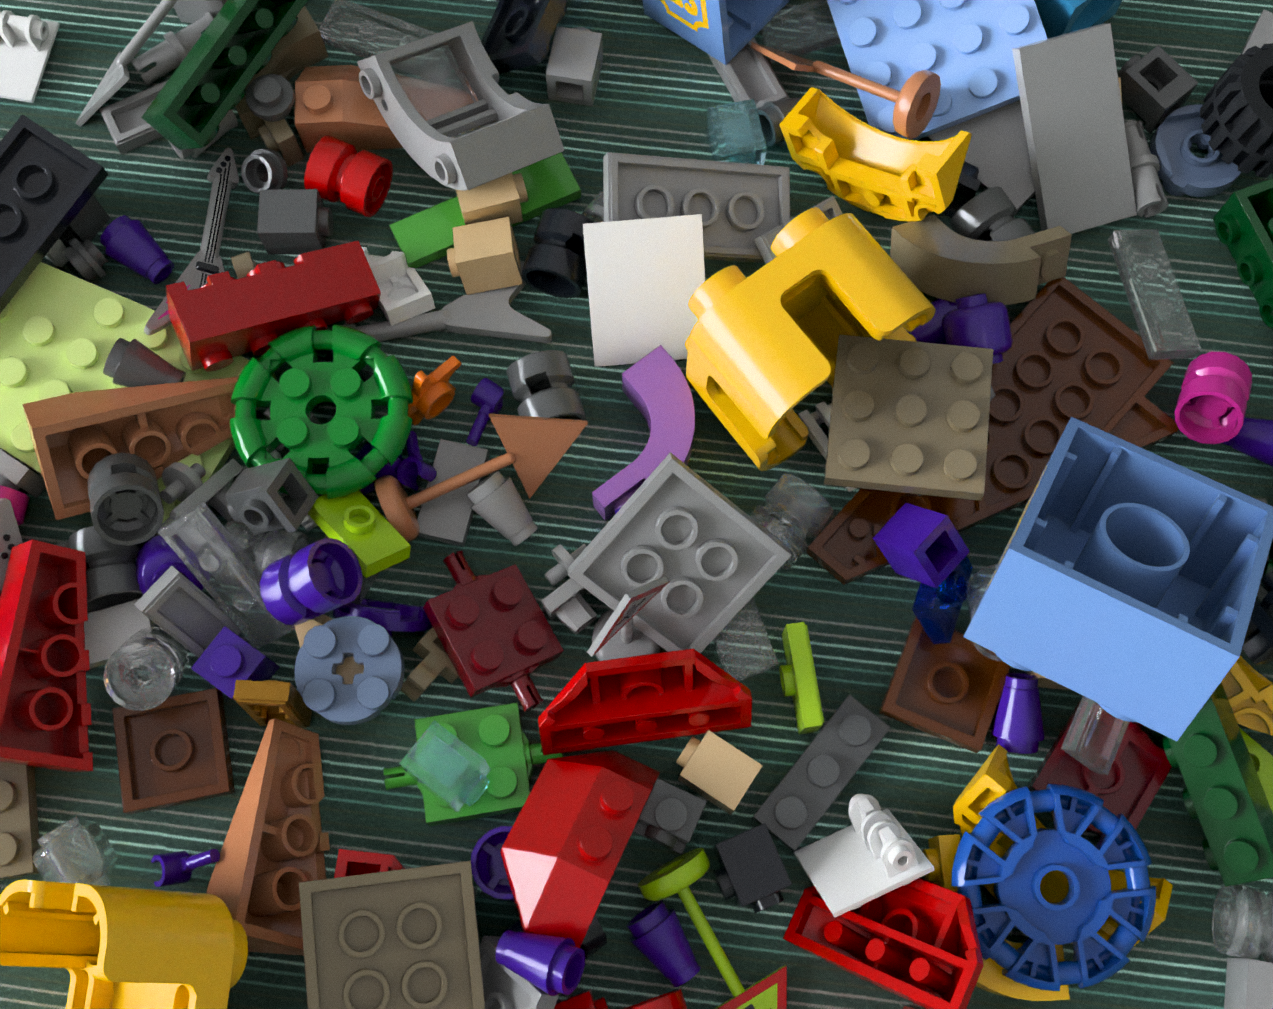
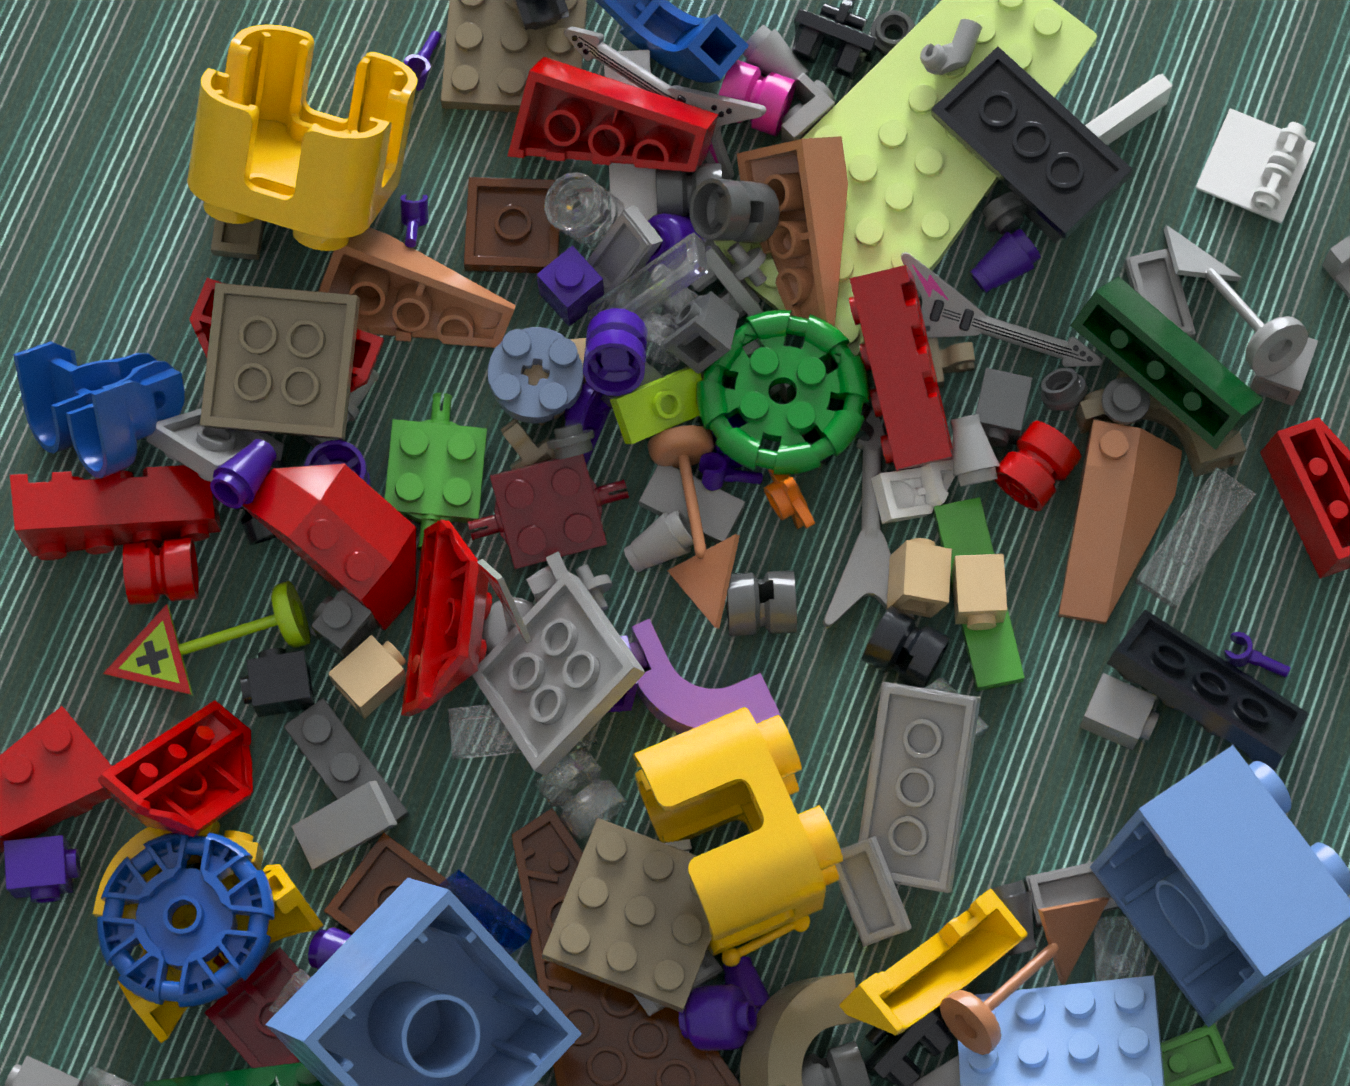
camera: 105 degrees right, 0 degrees up
clear head [33,816,118,886] -> none
dark grey cone [103,338,186,387] -> none
light grey pin [131,12,214,87] -> none
pearl gold plate [233,680,312,728] -> none
light grey window [357,21,565,190] -> none
clear light blue brick [399,720,491,812] -> none
dark purple hand [466,378,504,446] -> none
white sticker [583,214,705,367] -> none
dark purple cone [626,900,701,987] -> none
clear light blue brick [706,99,767,165] -> none
lime plate [779,622,824,735] -> none
white hinge [794,793,935,918] -> none
dark purple brick [873,503,970,588] -> none
none -> light grey tile [291,781,397,870]
none -> dark grey plate [547,423,595,459]
none -> light grey cone [951,414,1000,487]

